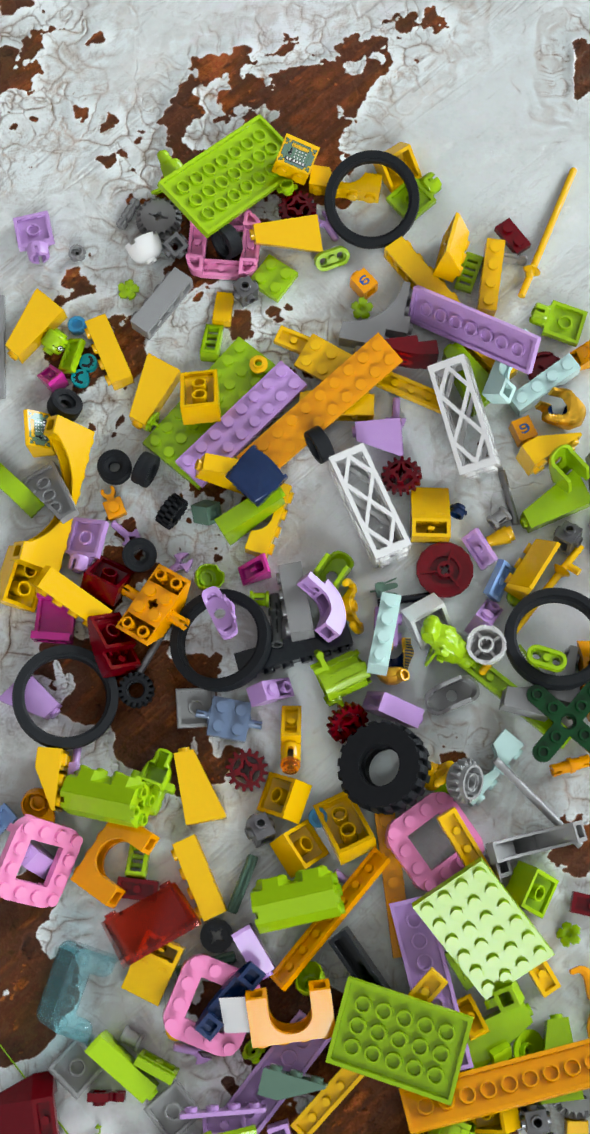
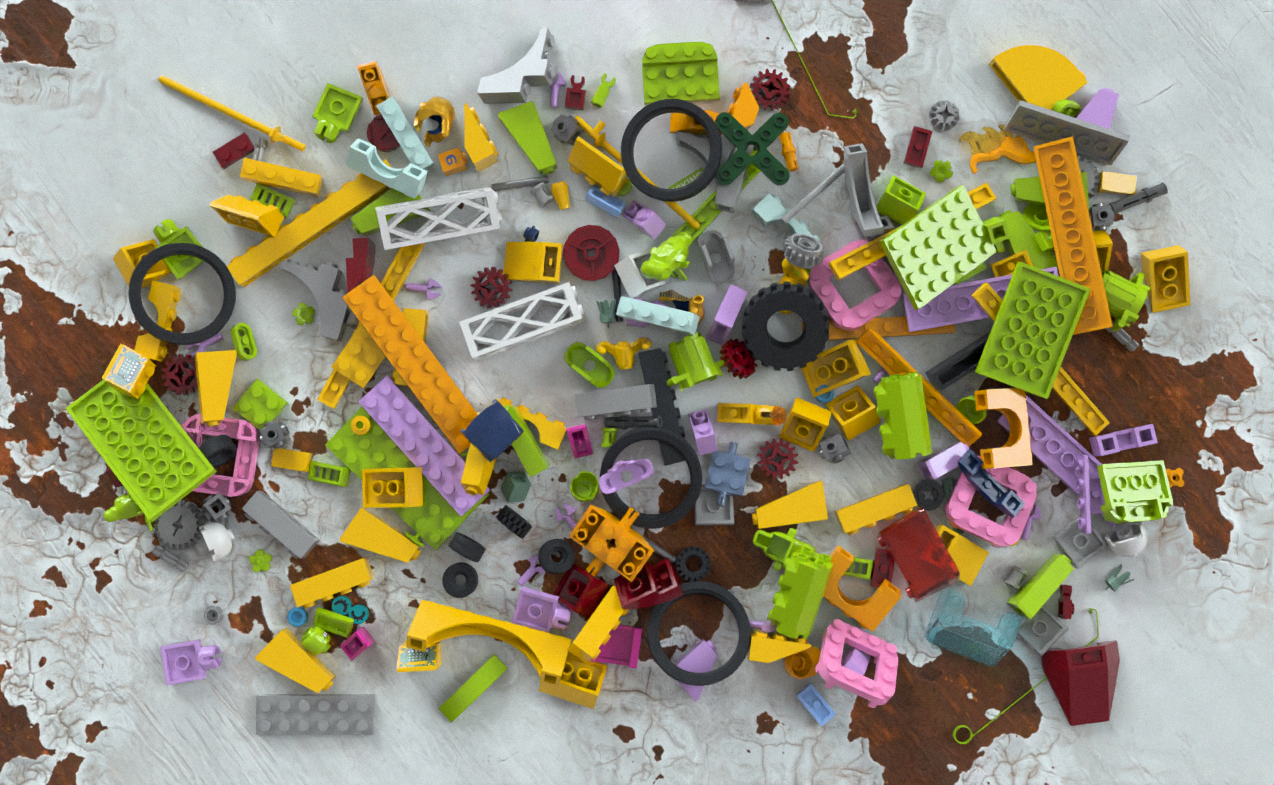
camera: 90 degrees left, 10 degrees up
light grey wing [21,461,80,524] -> none
black tyre [47,388,83,422] -> none
light orange plate [101,486,127,521] -> none
lime plate [133,1048,180,1086] -> none
white sticker [219,997,250,1033] -> none
sand green axle [227,854,258,914] -> none
lime plate [242,1040,266,1065] -> none
sand green slope [257,1063,329,1101] -> none
lime plate [277,179,298,196] -> none
lavender arch [296,571,346,643] -> none
black tyre [304,425,335,464] -> none
light orange brick [350,268,378,299] -> none
lavender slope [352,418,404,456] -> none
lavender plate [408,285,541,374] -> none
lavender plate [461,528,498,571] -> none
white cylinder [466,625,507,665] -> none
lime plate [526,644,567,672] -> none
lime piece [549,444,590,494] -> none

